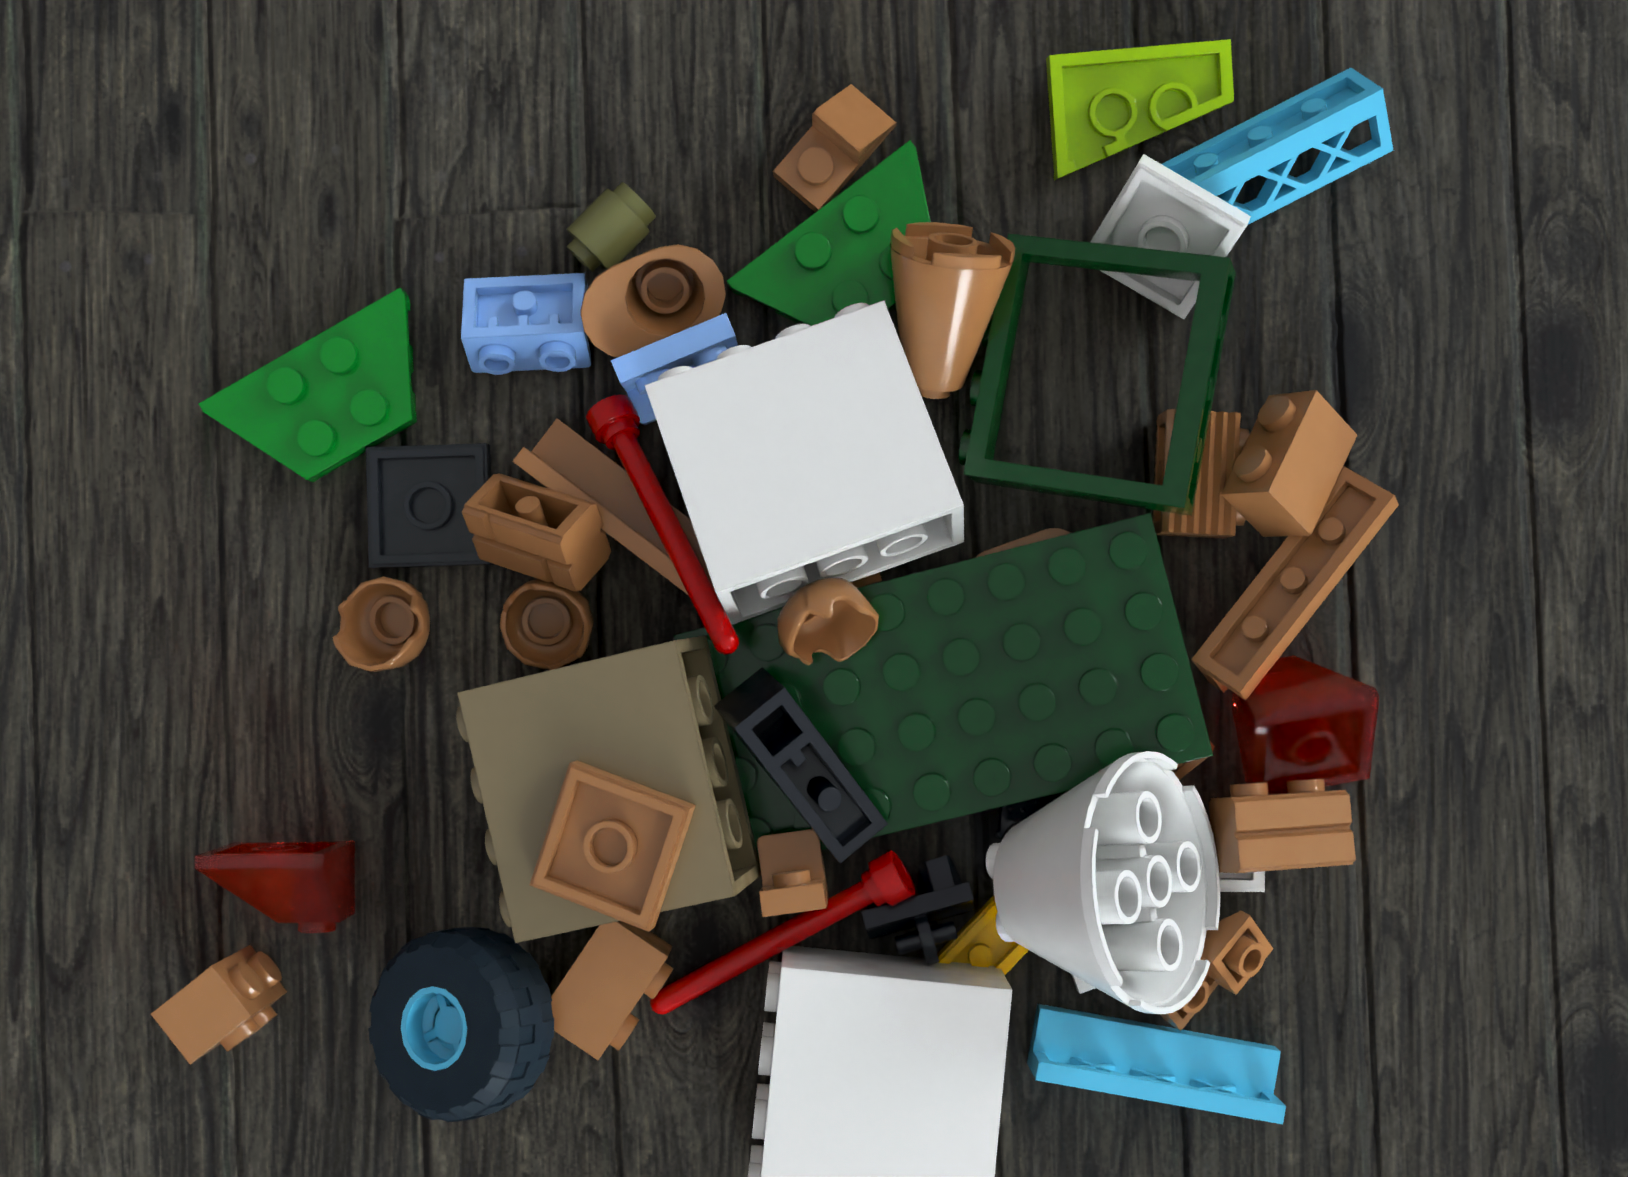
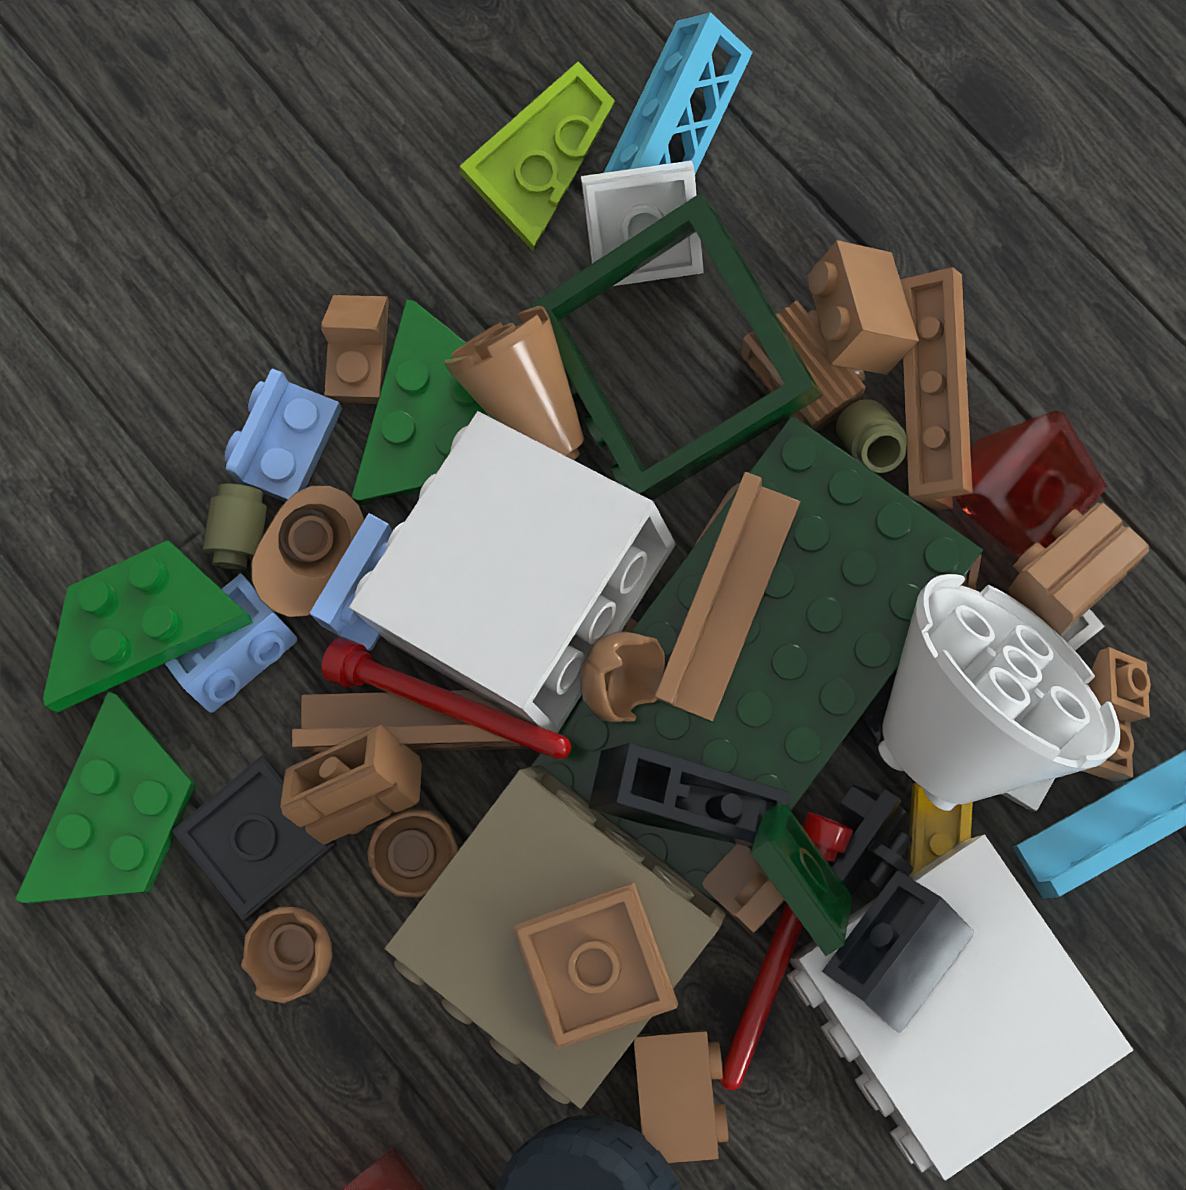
camera: 30 degrees left, 10 degrees down
none -> green wing [43,540,253,713]
none -> light blue bracket [225,369,342,502]
none -> medium nougat fence [655,472,800,722]
none -> dark green tile [750,802,852,956]
none -> black panel [822,870,974,1033]
none -> olive brick [836,399,907,473]

